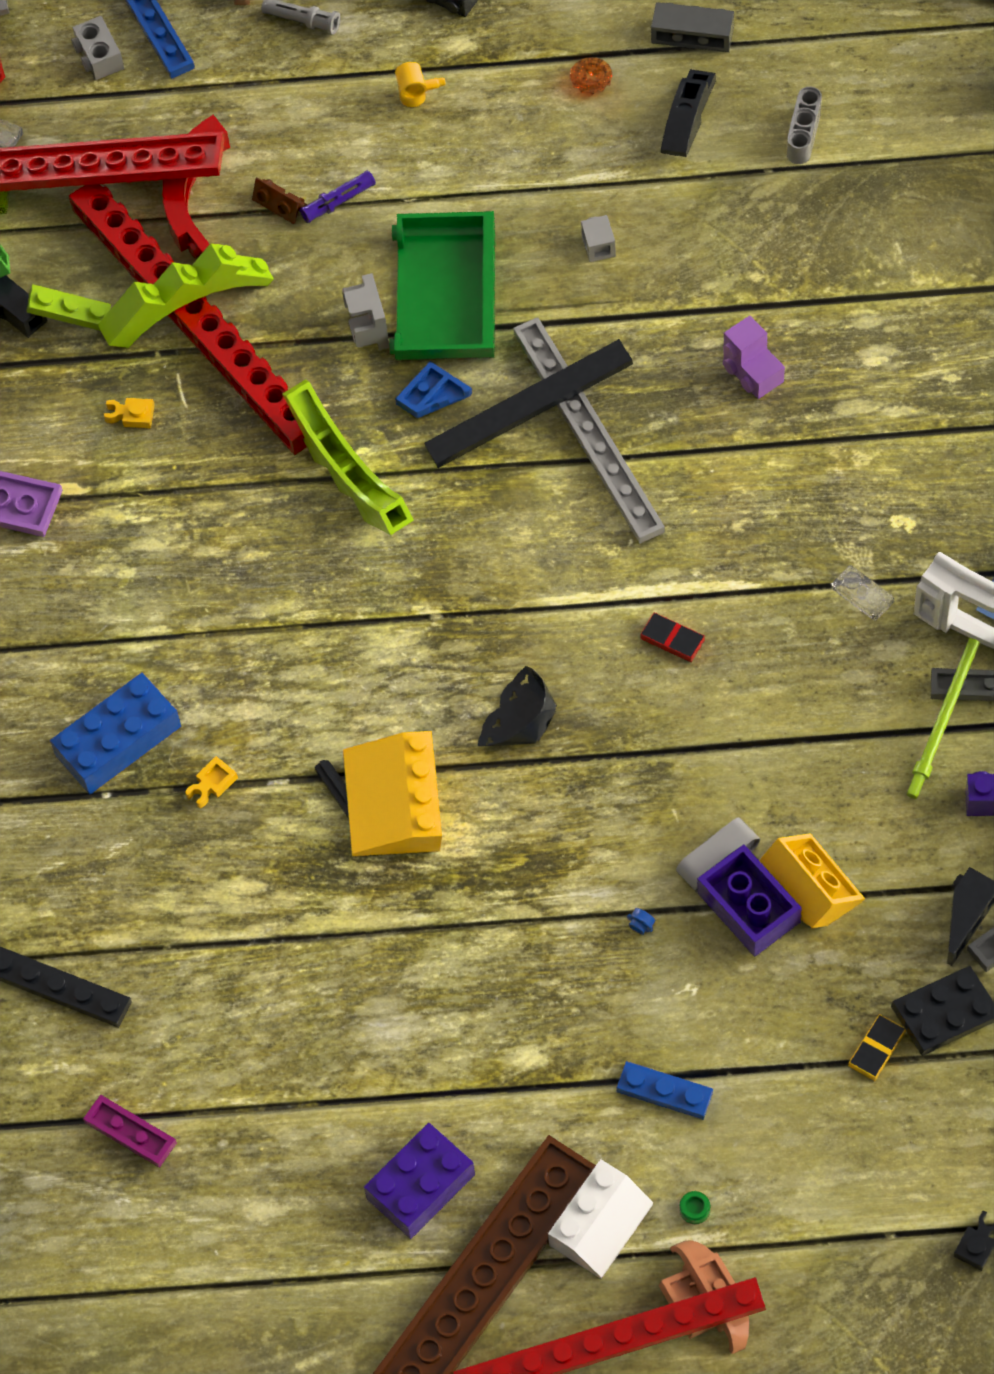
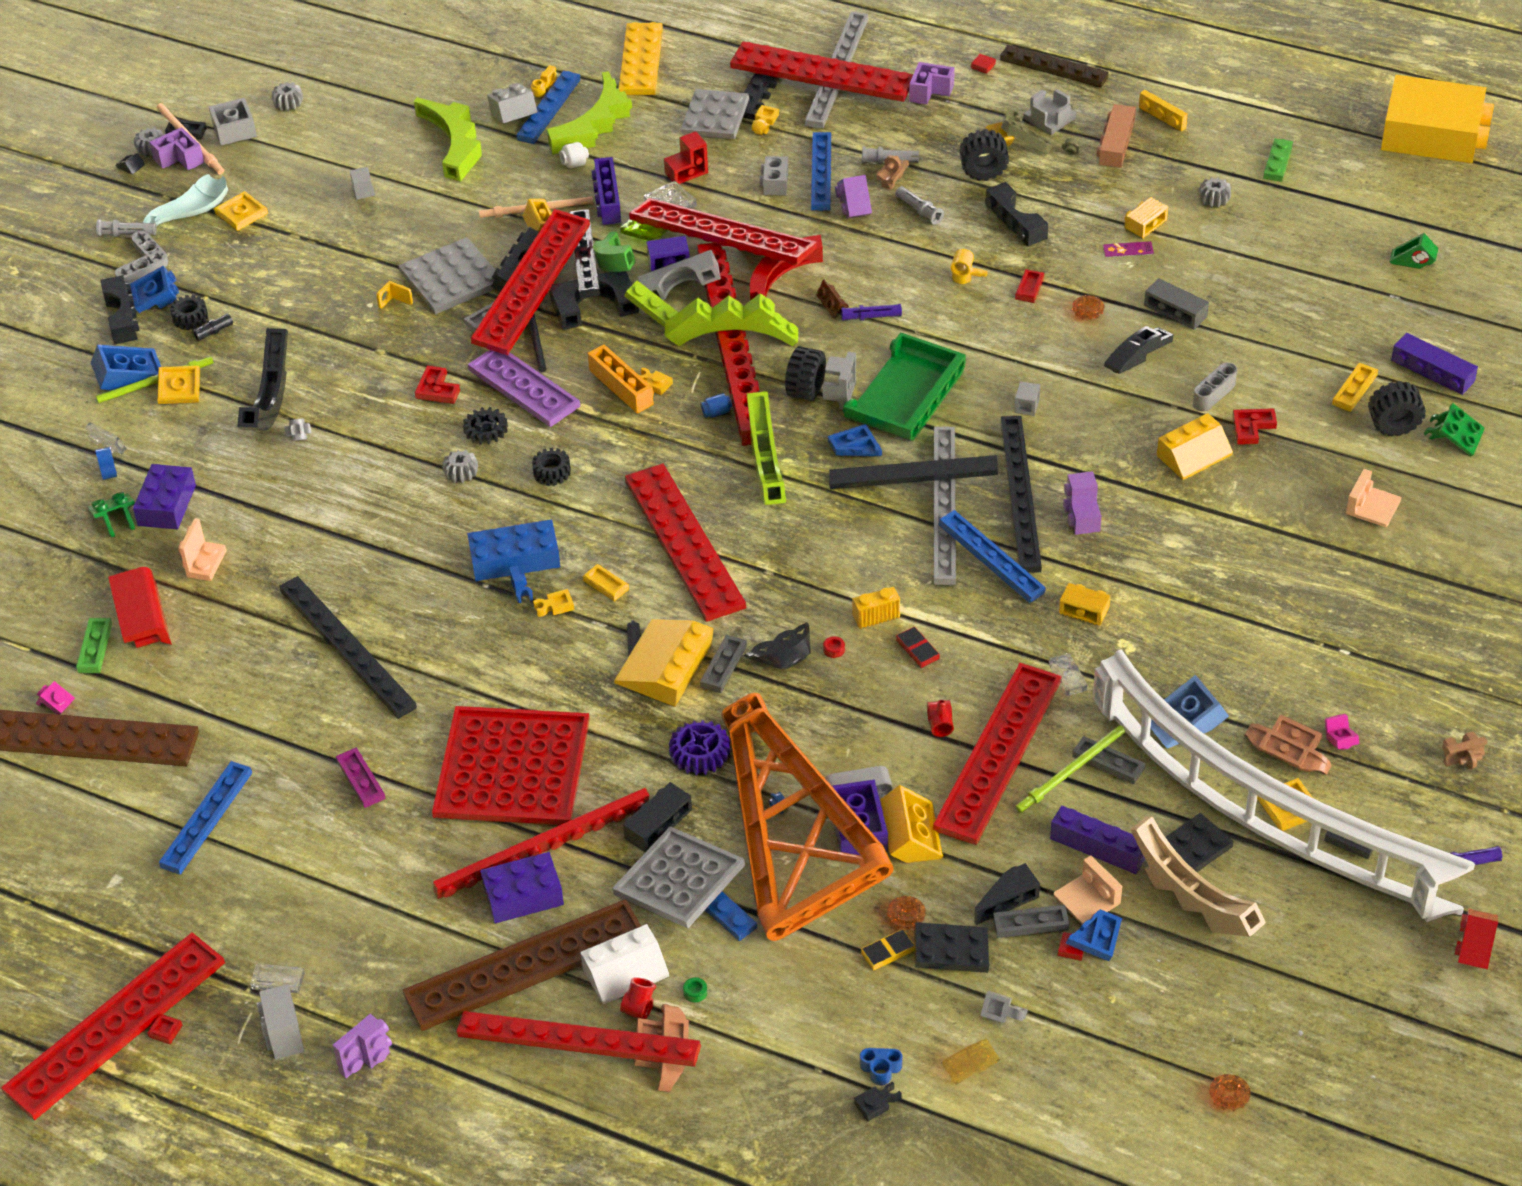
camera: 25 degrees right, 15 degrees down
none -> red plate [432,706,590,825]
none -> red plate [433,788,650,899]
none -> blue plate [509,566,533,603]
none -> black tyre [532,448,571,486]
none -> yellow tile [583,564,629,601]
none -> light orange brick [588,344,654,414]
none -> light grey plate [612,826,745,929]
none -> red piece [620,977,656,1019]
none -> black brick [623,782,692,852]
none -> red plate [625,463,746,622]
none -> light grey arch [638,250,721,300]
none -> dark purple brick [647,236,691,282]
none -> dark purple gear [669,719,731,776]
none -> blue brick [700,393,732,418]
none -> dark grey plate [700,635,747,693]
none -> orange piece [721,693,894,941]
none -> black tyre [785,346,826,401]
none -> red tile [823,636,845,658]
none -> medium lavender brick [835,175,872,219]
none -> yellow brick [852,587,900,629]
none -> blue piece [860,1048,903,1086]
none -> clear orange gear [887,896,926,930]
none -> red piece [927,700,954,737]
none -> red plate [933,663,1062,846]
none -> blue plate [938,510,1046,603]
none -> black plate [1001,416,1042,573]
none -> red tile [1015,269,1045,303]
none -> yellow brick [1059,583,1111,626]
none -> yellow slope [1157,413,1233,480]
none -> red plate [1232,408,1277,445]
none -> yellow plate [1332,363,1378,412]

